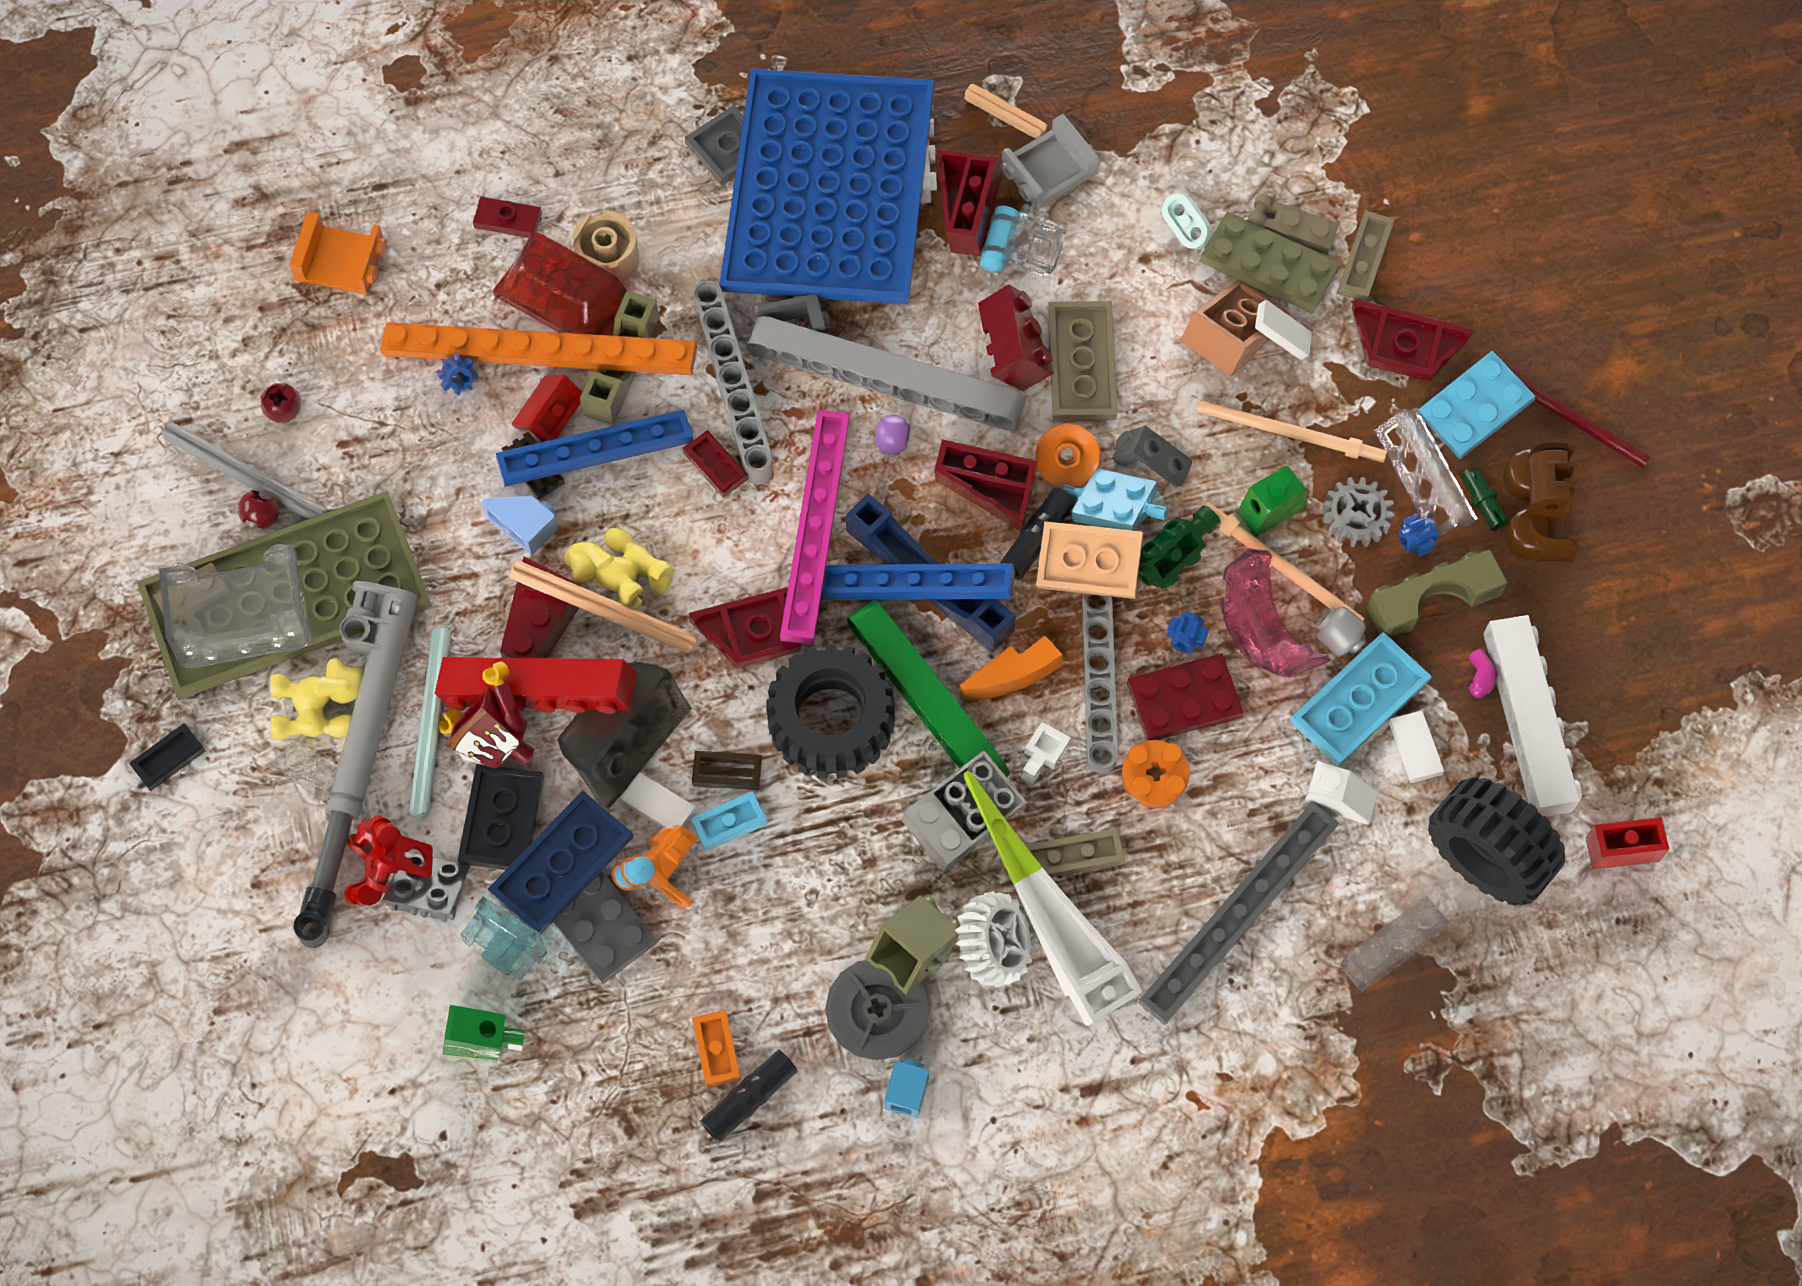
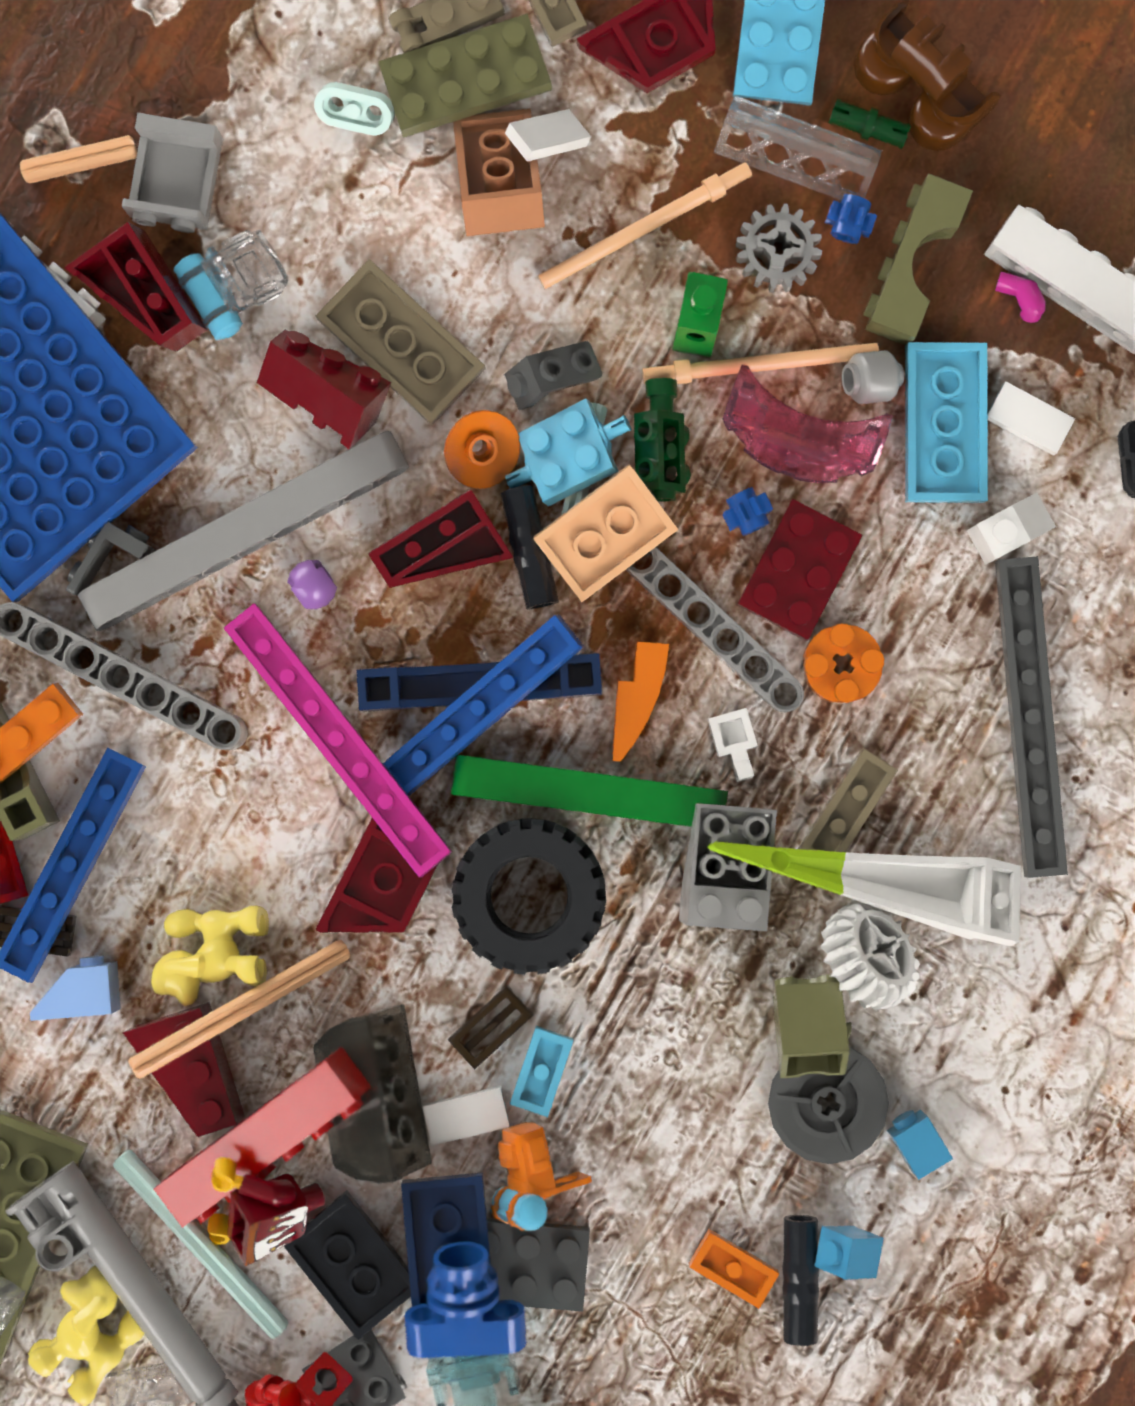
camera: 45 degrees left, 20 degrees up
dark red plate [682,430,748,498] -> none
none -> blue beam [404,1242,527,1358]
none -> dark azure brick [815,1226,884,1280]

